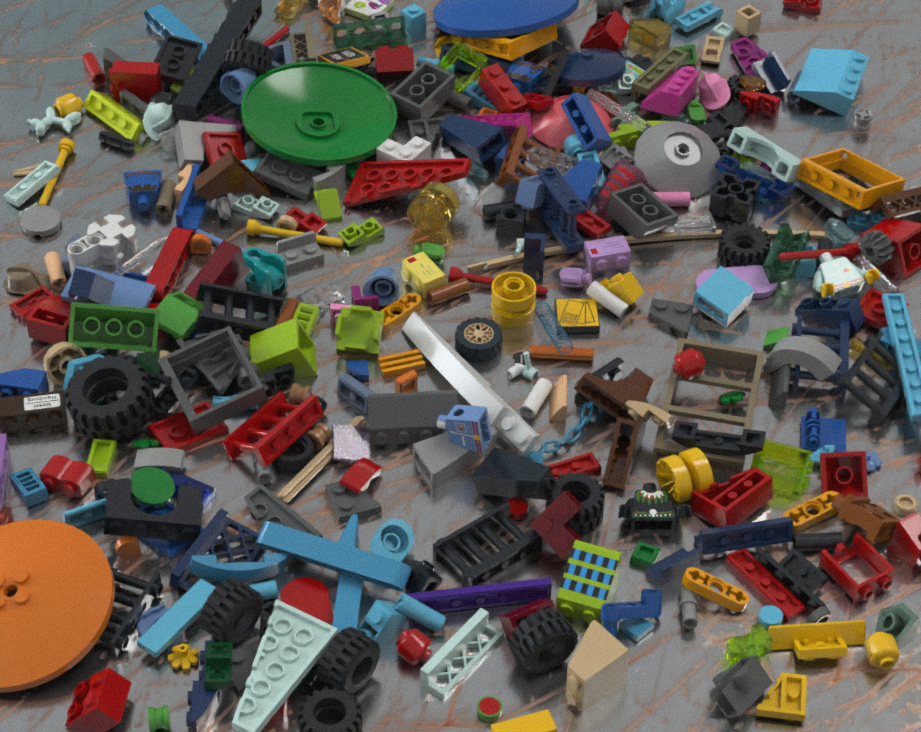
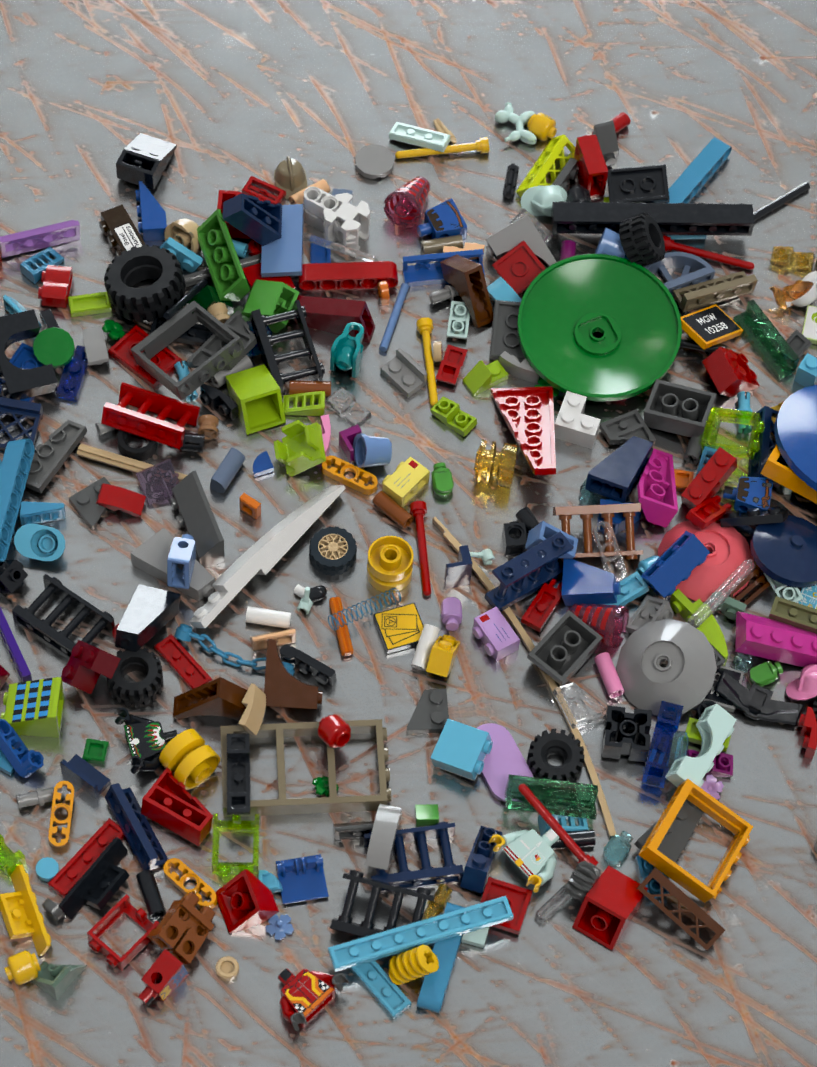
camera: 70 degrees right, 15 degrees up
medium nougat wheel [305,422,333,451] -> none
light orange tile [378,349,425,378] -> none
none -> clear pink cone [383,176,430,228]

